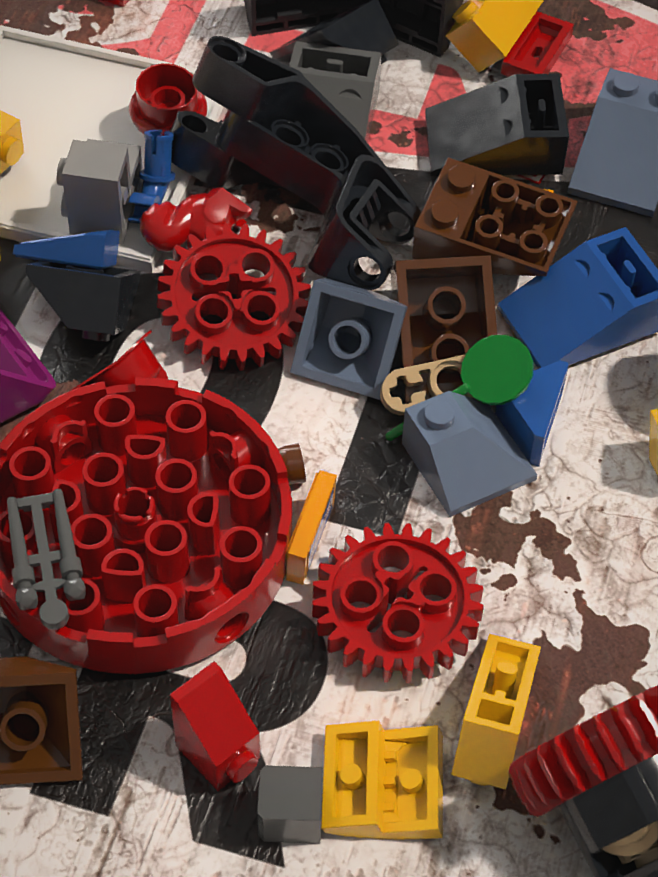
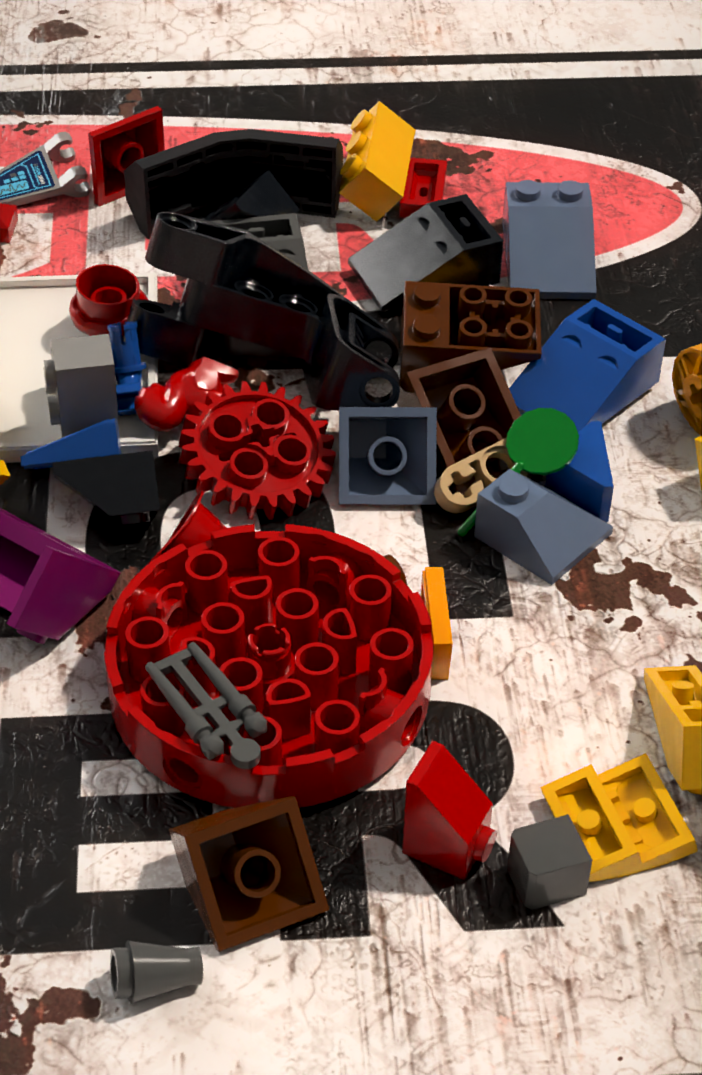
camera: 20 degrees left, 10 degrees down
red gear [312,523,484,683] -> none

